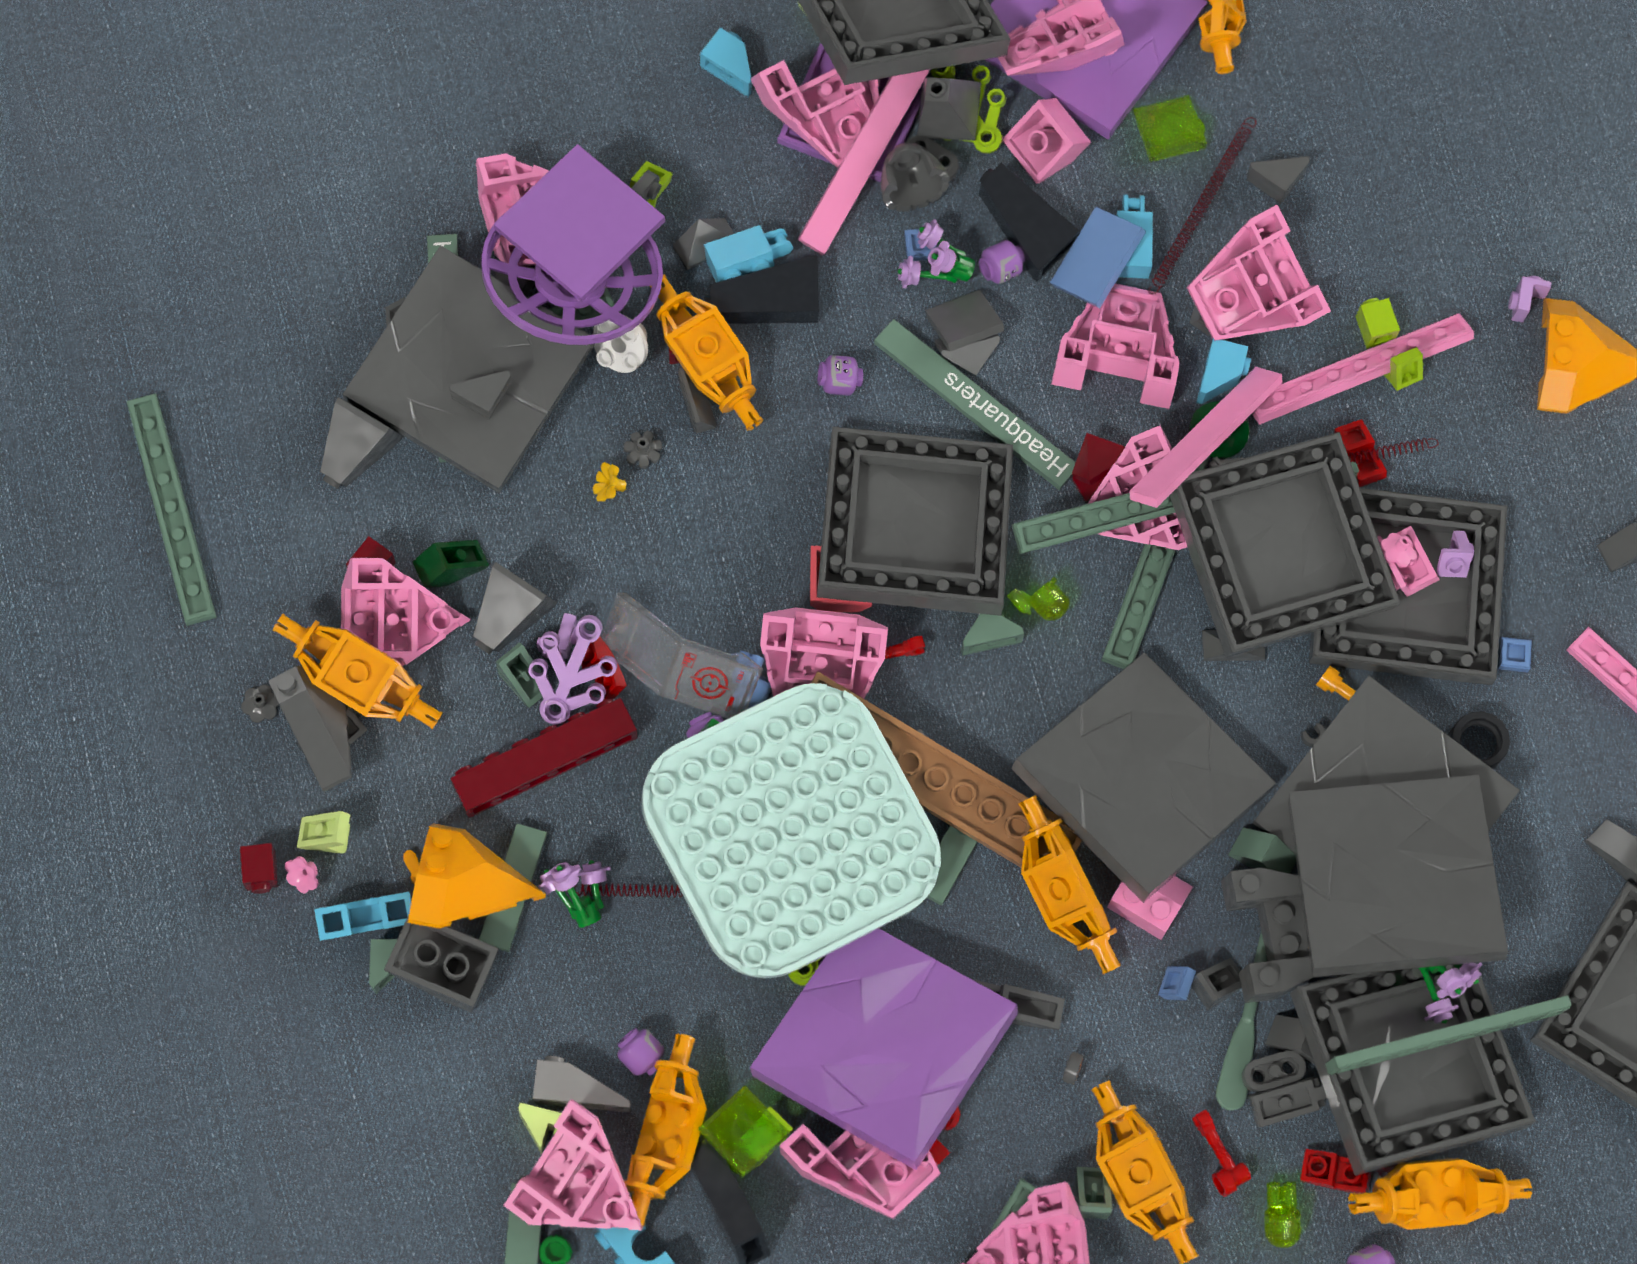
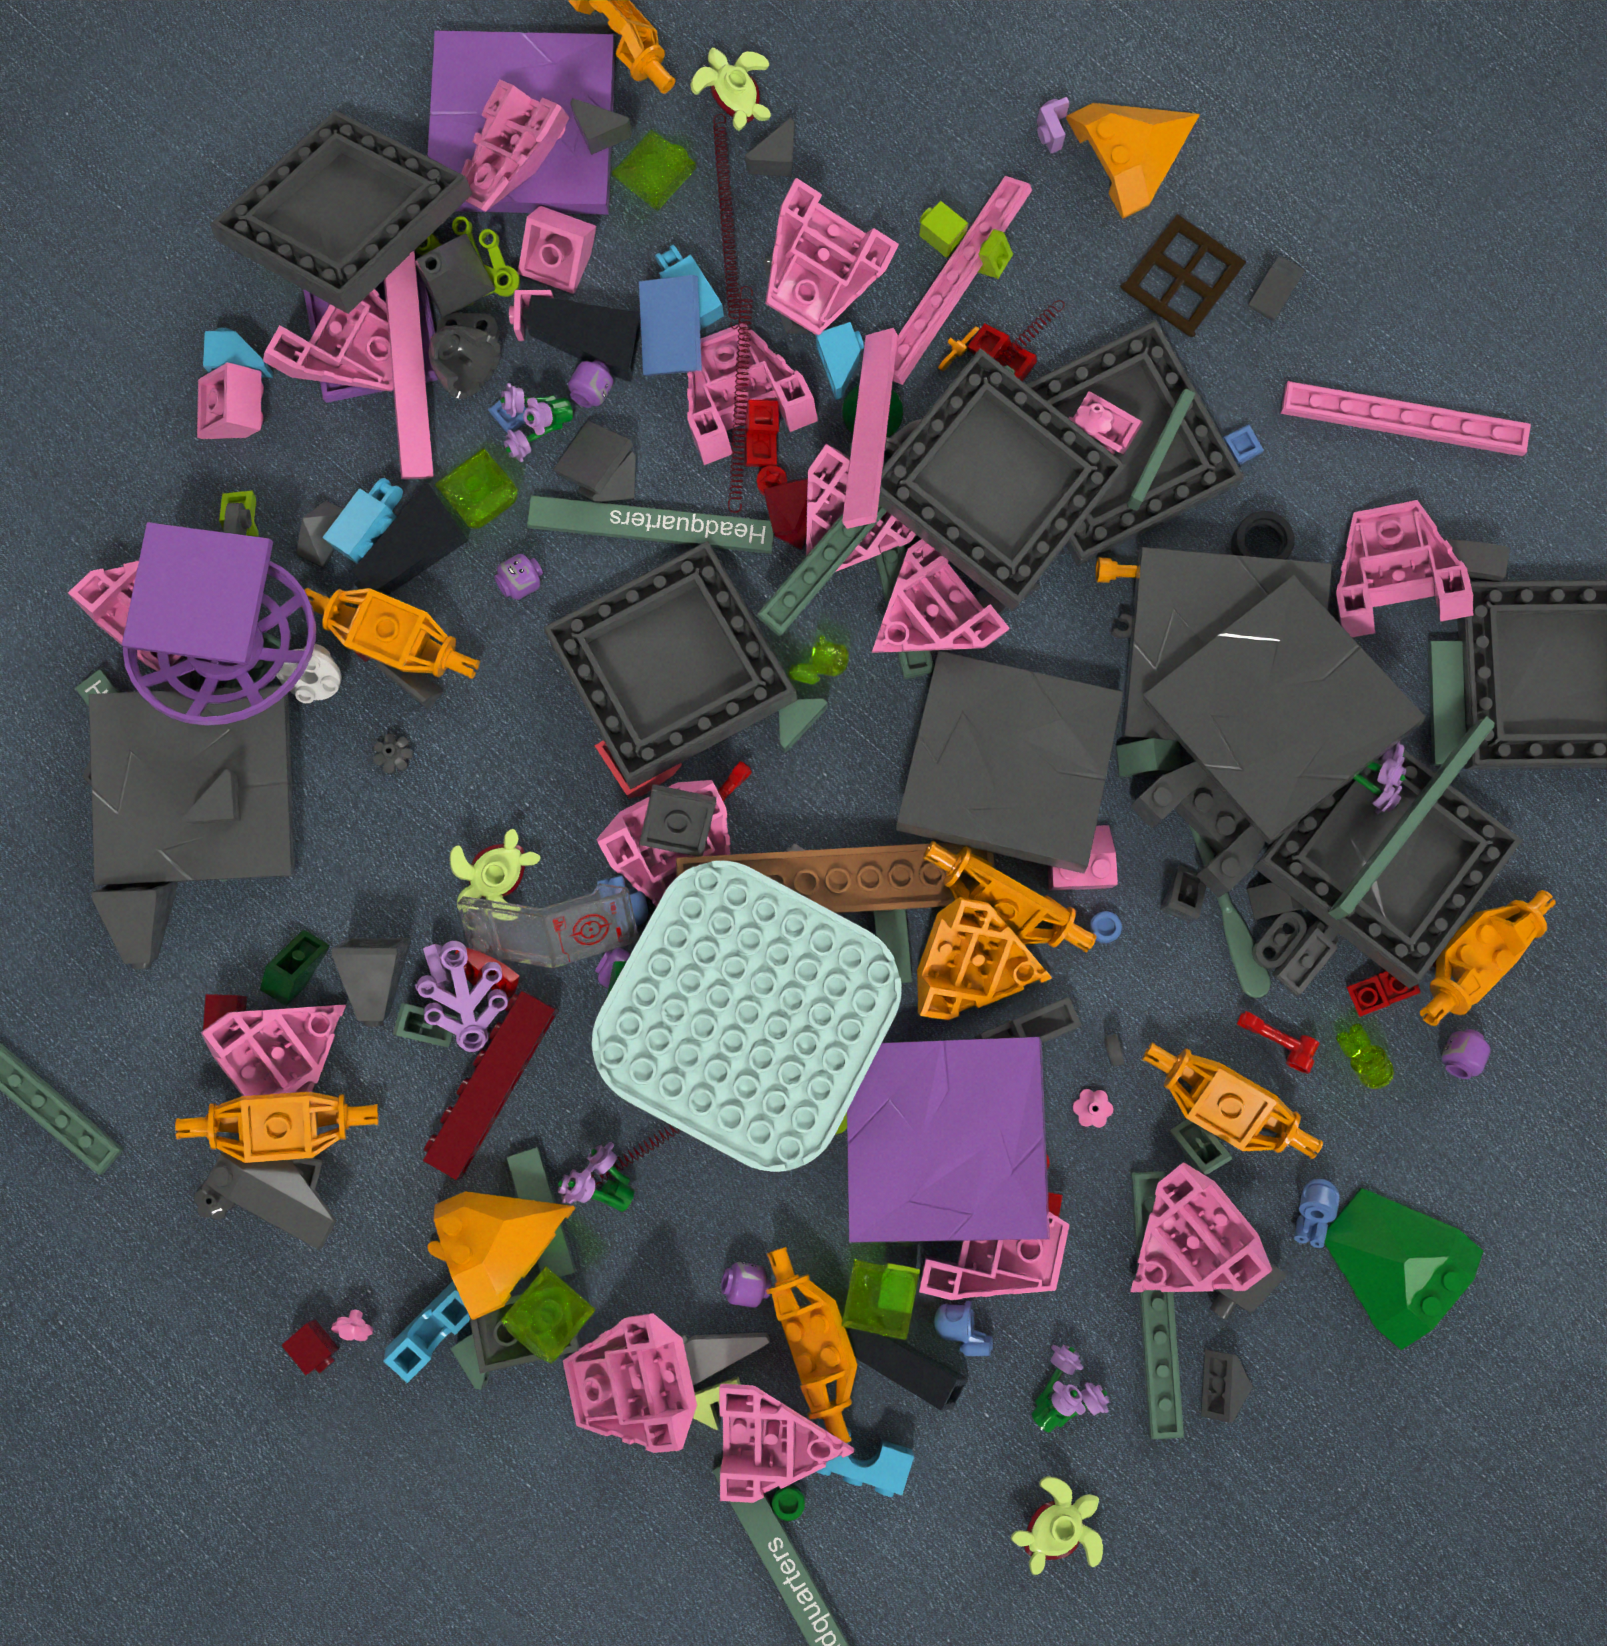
camera: 25 degrees left, 10 degrees up
yellowish green slope [297,811,350,854] -> none
yellow plant [593,462,626,502] -> none
medium blue tile [1158,966,1196,1000] -> none
lavender bracket [1436,531,1474,577] -> none
none -> bright pink slope [197,362,264,439]
none -> clear neon green slope [435,448,518,529]
none -> yellowish green animal [450,829,540,919]
none -> clear neon green slope [501,1266,596,1364]
none -> bright pink bracket [509,290,554,341]
none -> bright pink wedge [563,1313,697,1453]
none -> dark grey slope [570,98,632,155]
none -> dark grey tile [639,784,716,857]
none -> yellowish green animal [690,48,771,131]
none -> dark red piece [728,286,753,513]
none -> red slope [744,399,779,467]
none -> red tile [756,465,787,496]
none -> bright pink wedge [871,539,1010,653]
none -> light orange wedge [917,897,1052,1020]
none -> medium blue piece [934,1301,993,1356]
none -> light orange piece [938,326,979,372]
none -> bright pink plant [1072,1089,1114,1128]
none -> medium blue tile [1089,911,1122,943]
none -> dark brown window [1120,214,1246,337]
none -> sand green tile [1127,389,1196,511]
none -> bright pink wedge [1336,500,1473,637]
none -> sand green tile [1428,641,1467,766]

